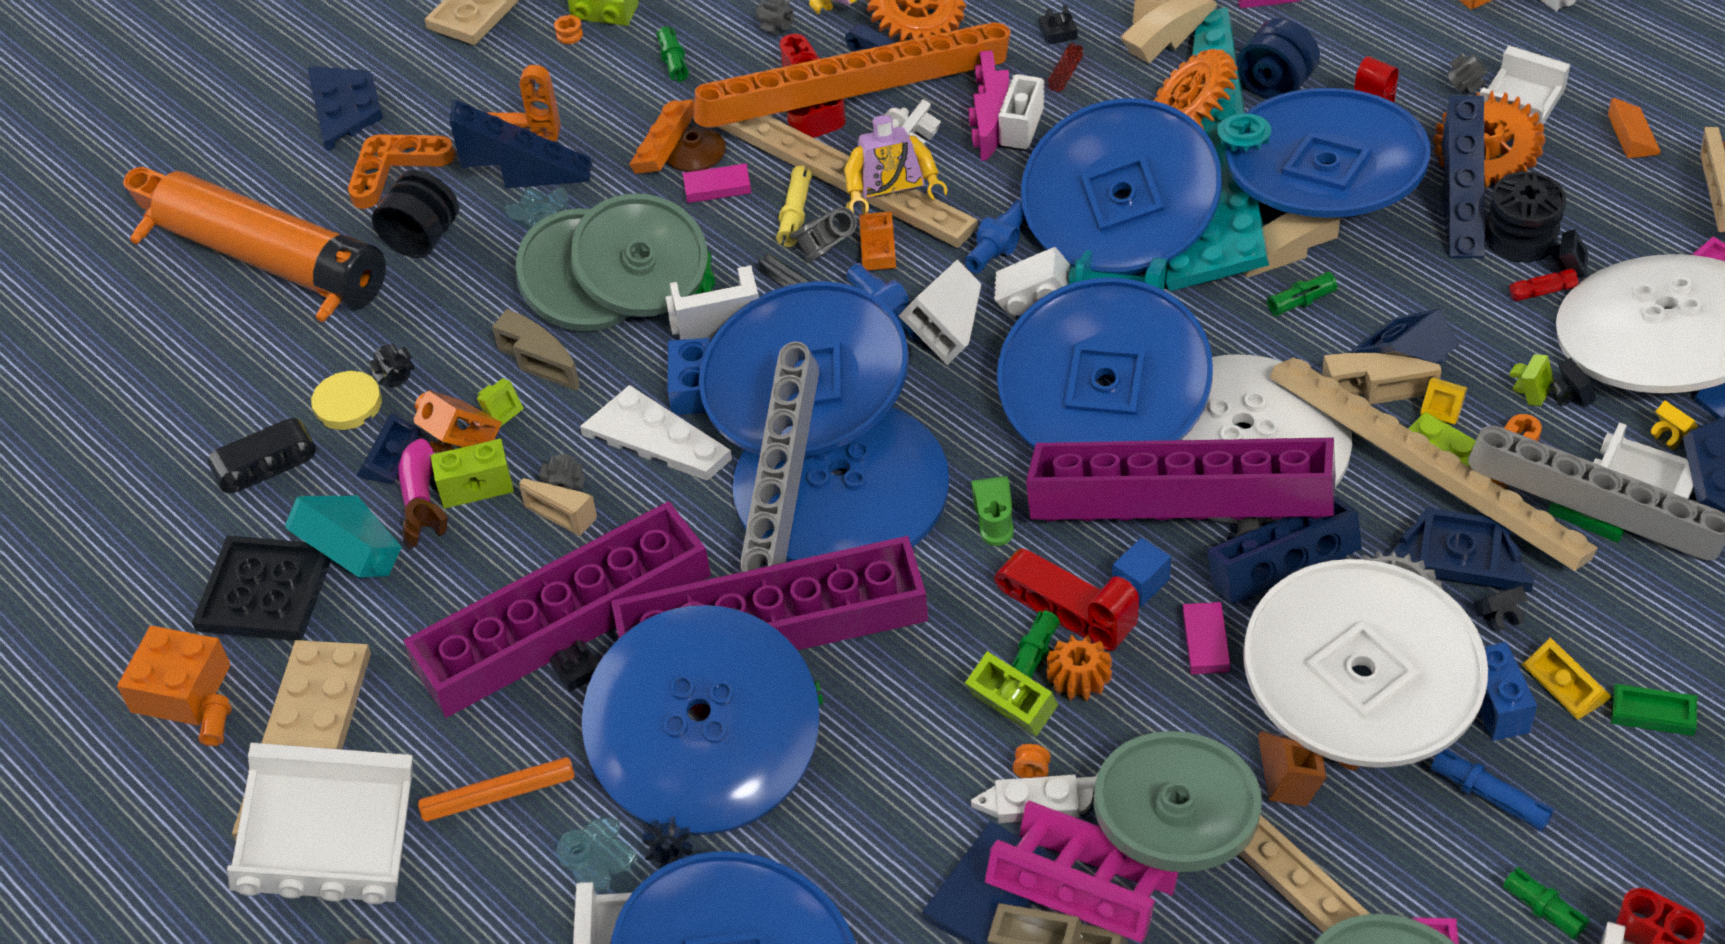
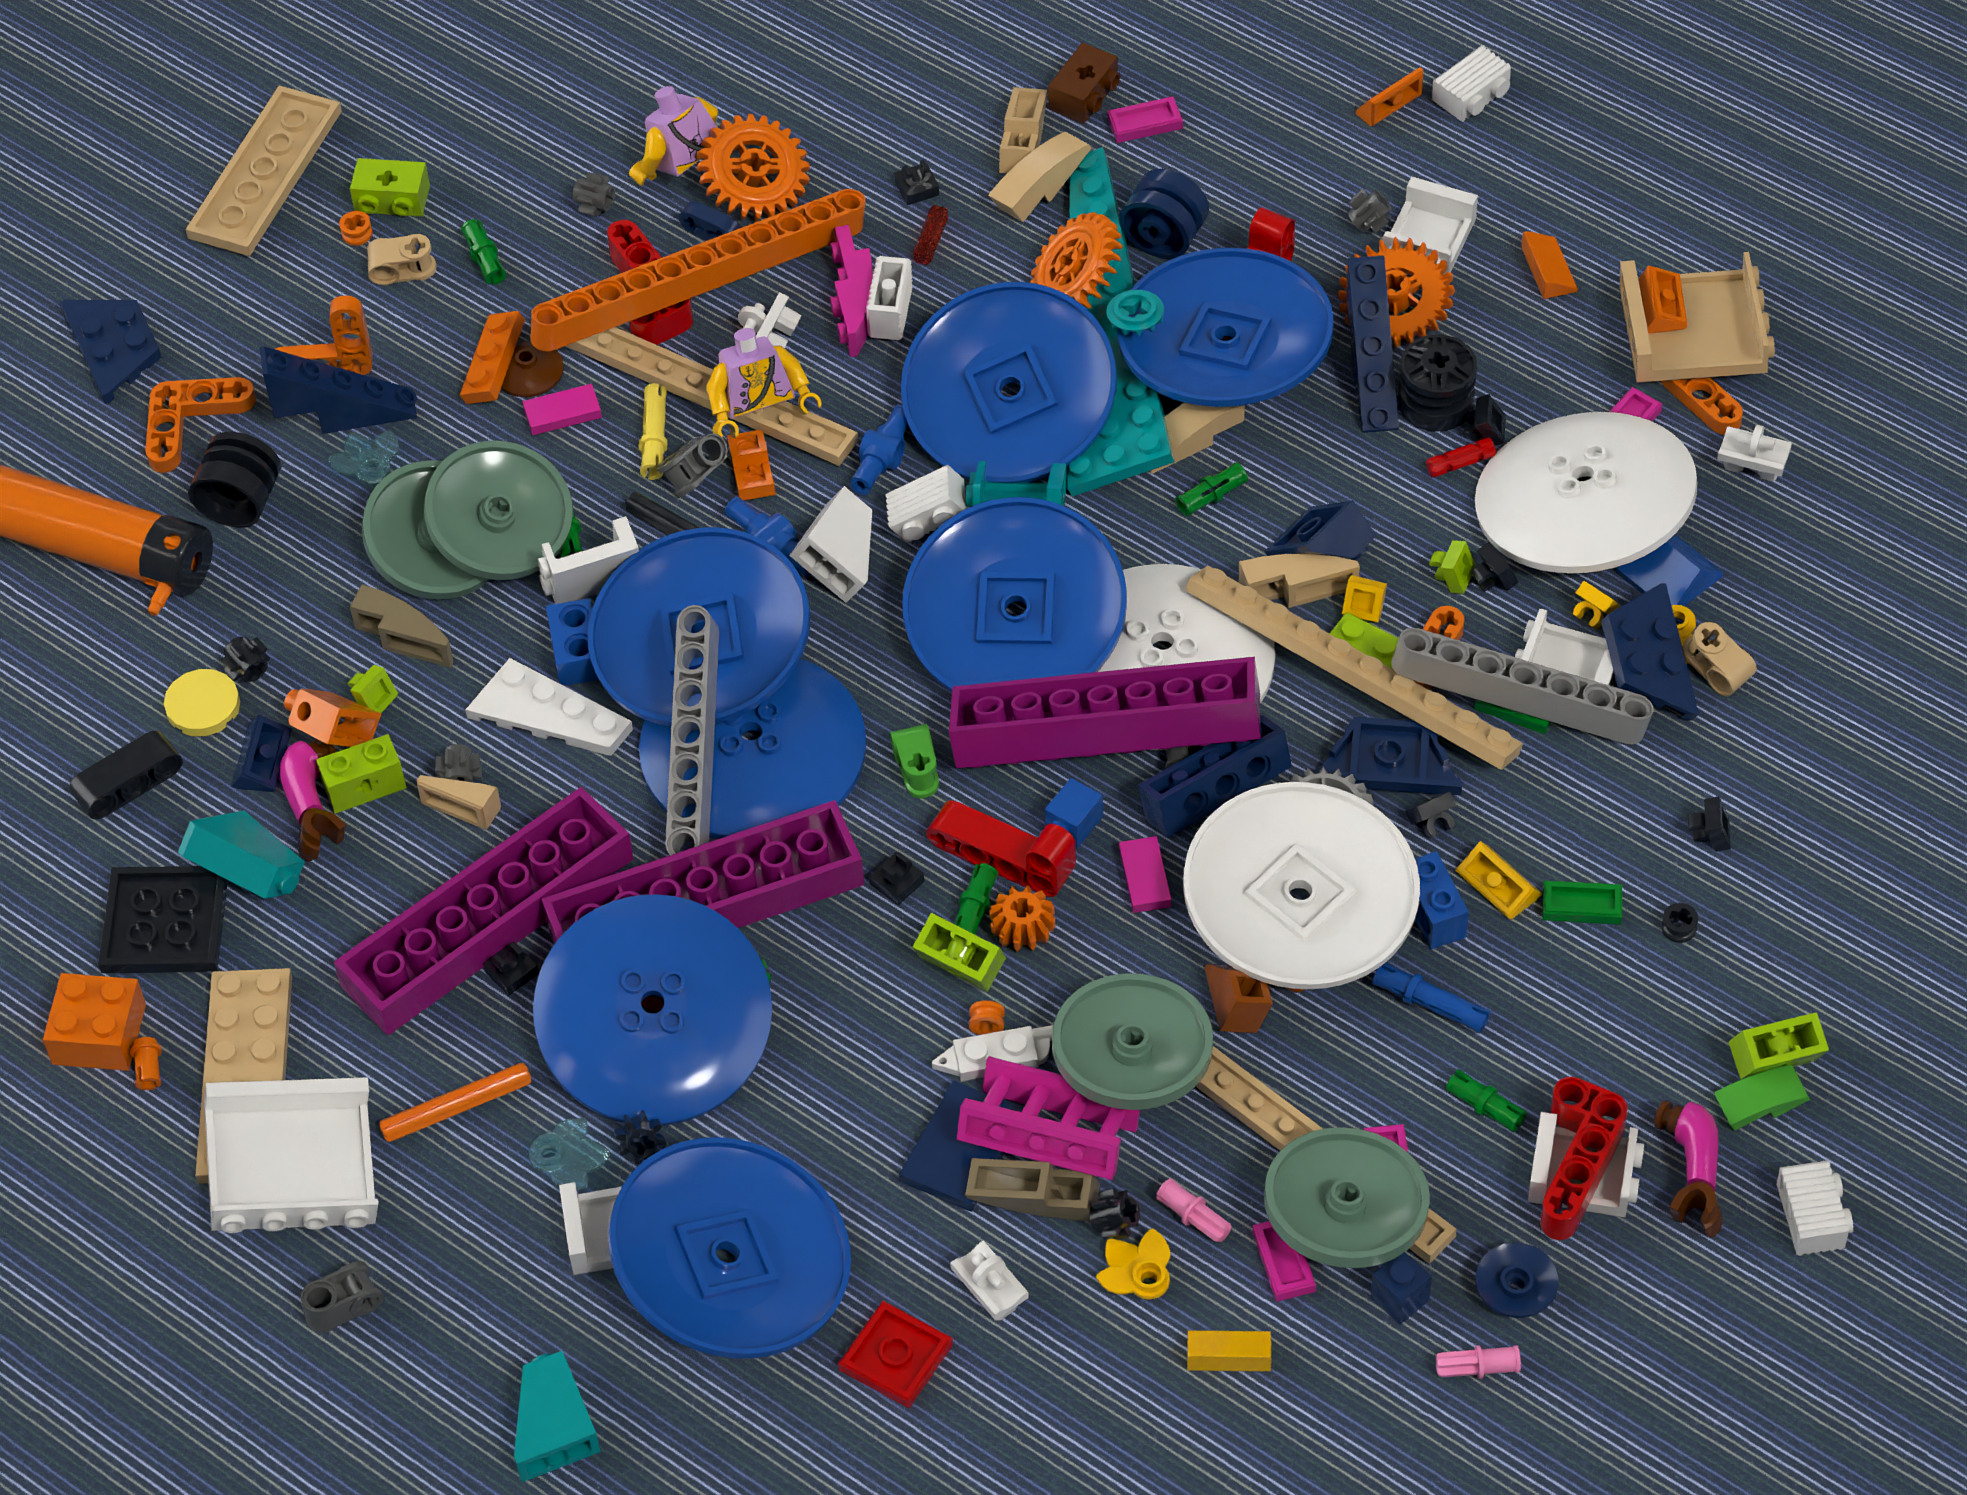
camera: 10 degrees left, 5 degrees up
none -> tan piece [367,234,437,285]
none -> black tile [869,852,925,906]

